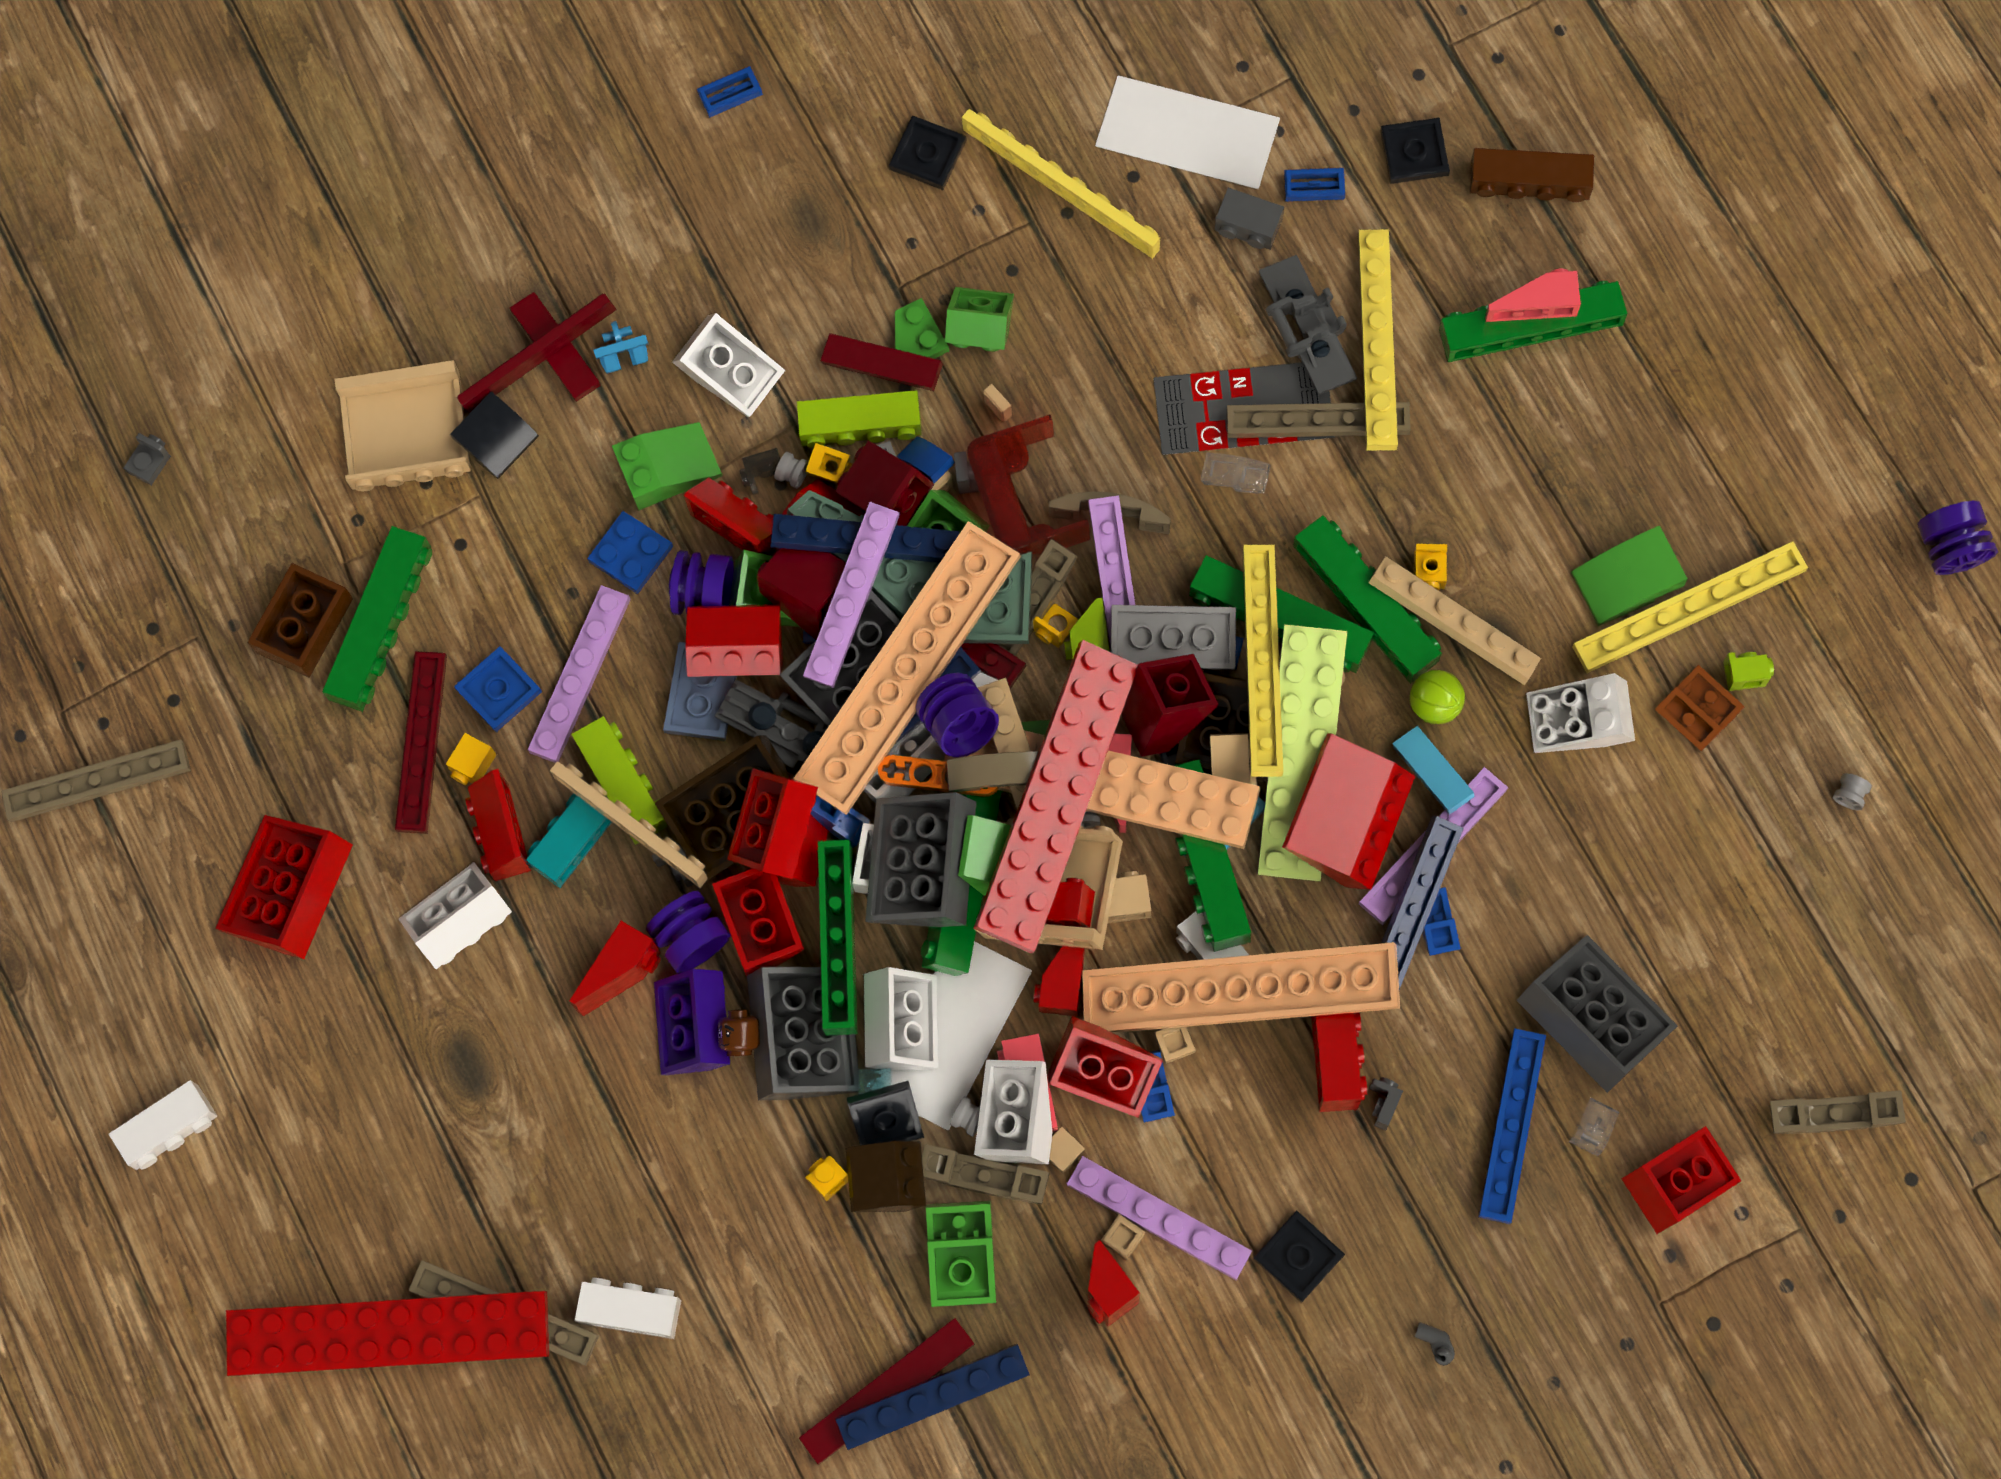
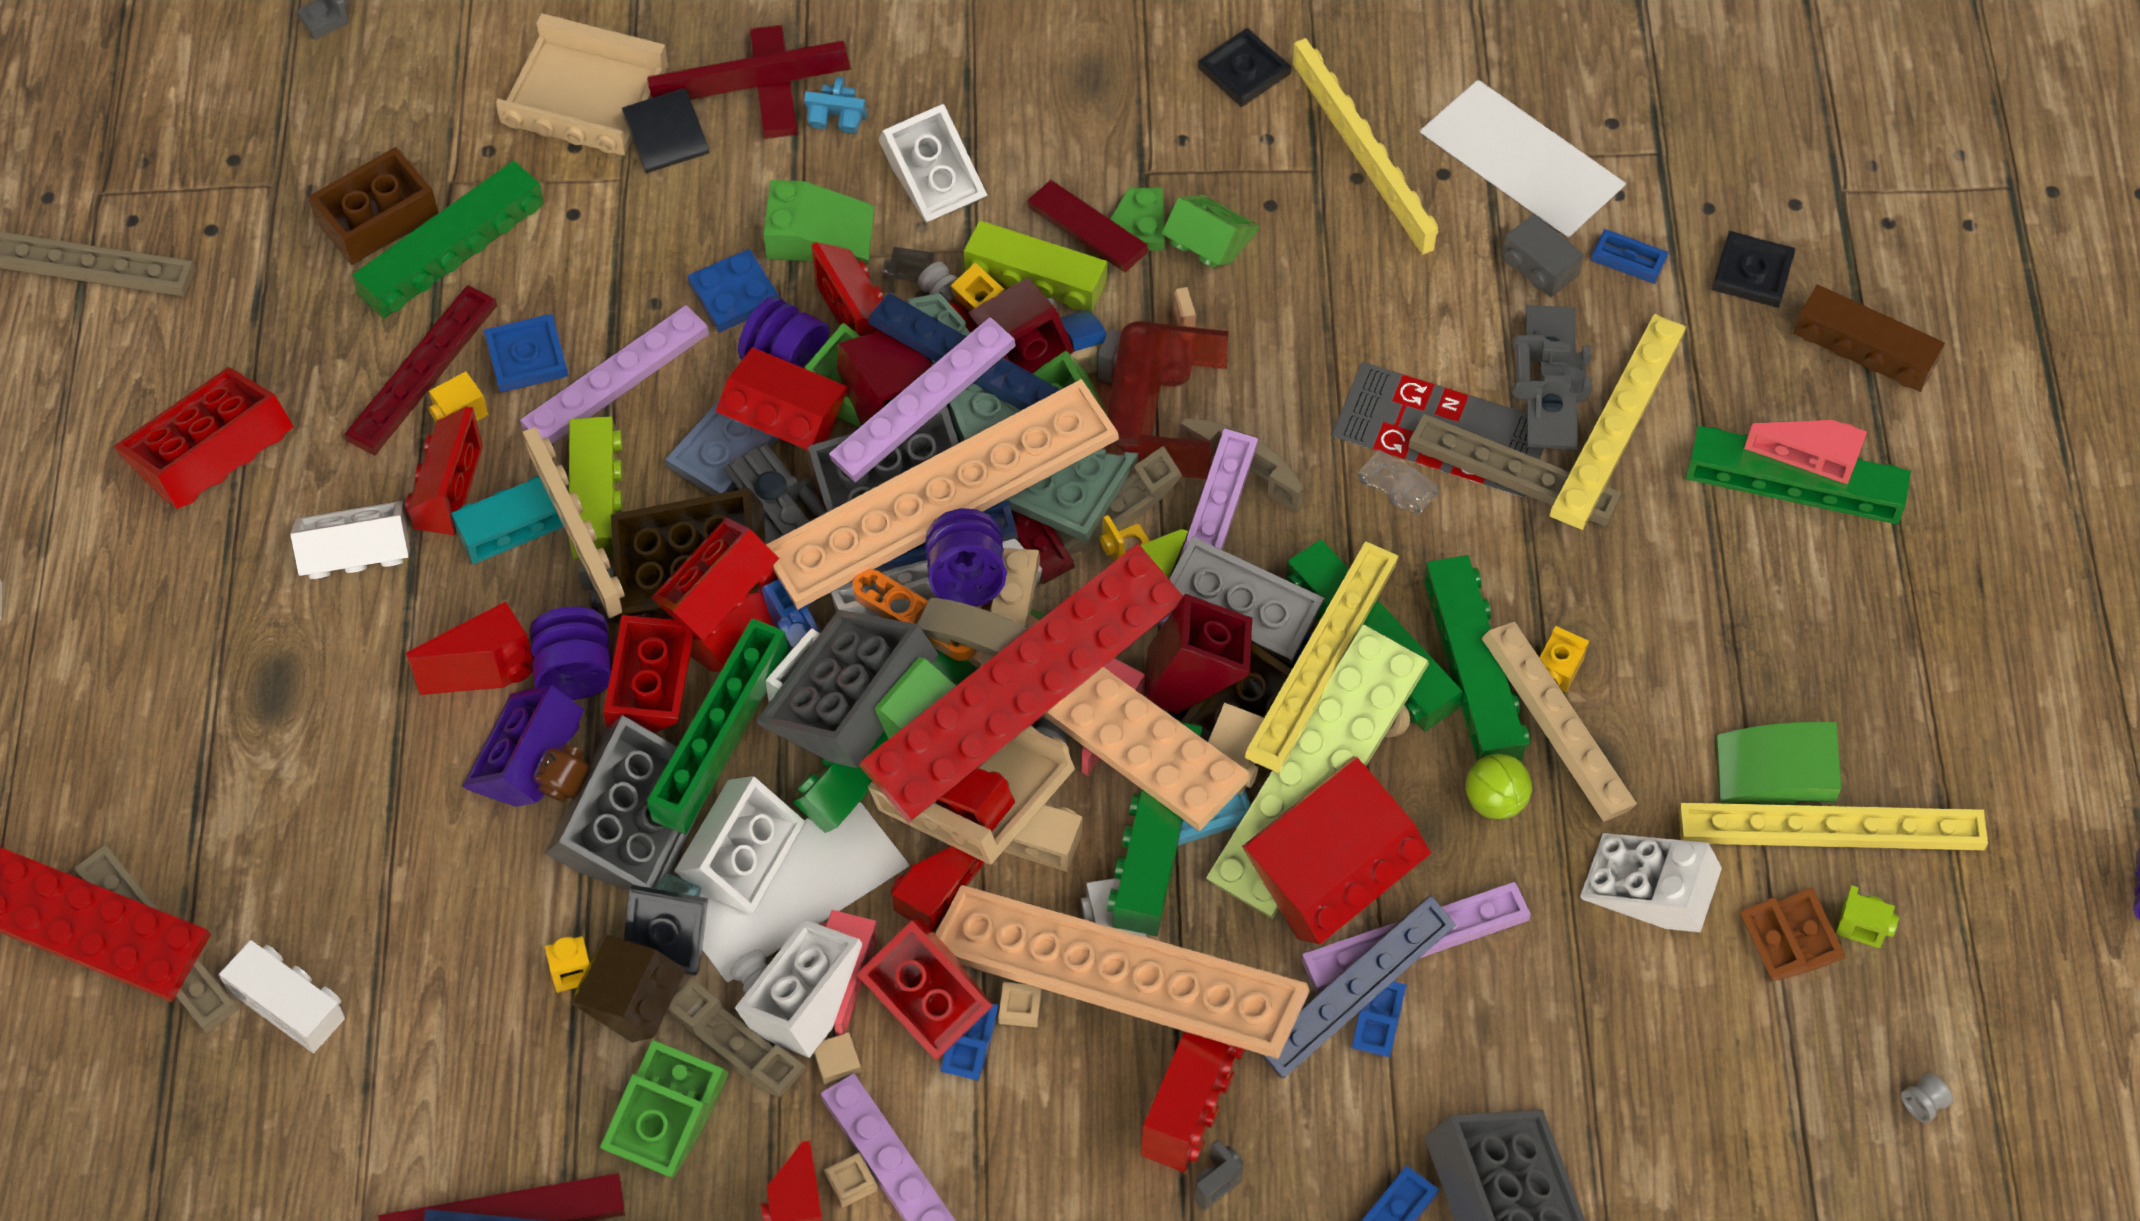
camera: 20 degrees right, 15 degrees down
medium azure tile [1392,726,1475,815] -> none

